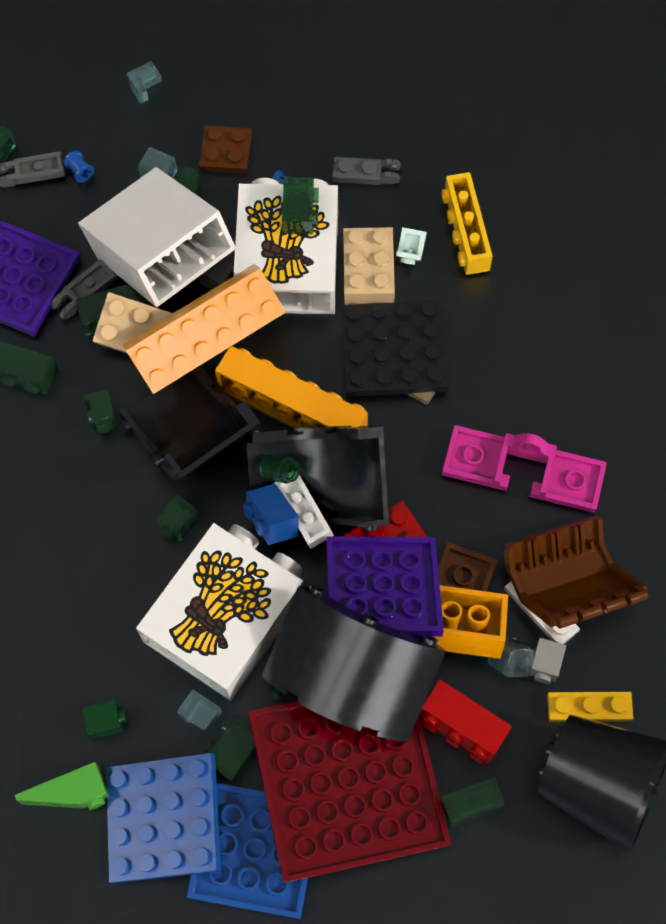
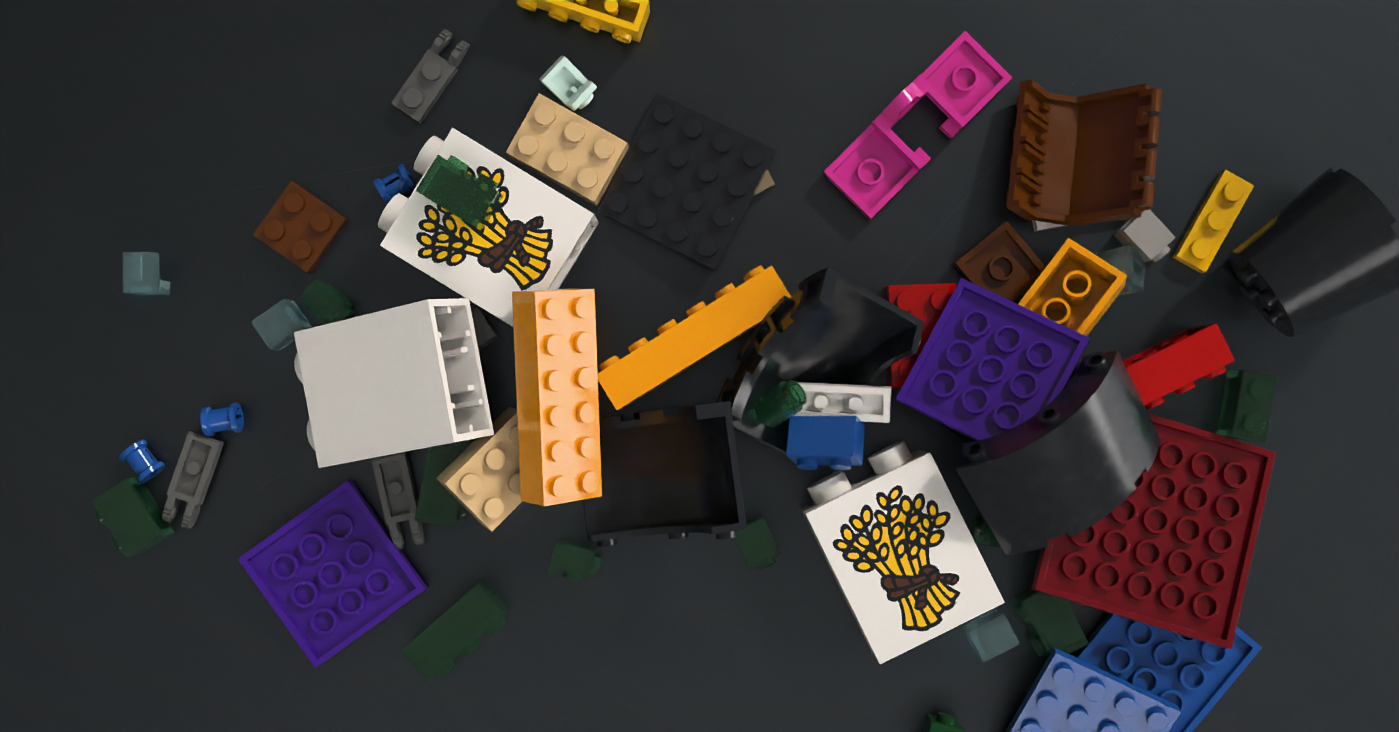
camera: 60 degrees left, 20 degrees up
none -> blue bush [119,439,165,484]

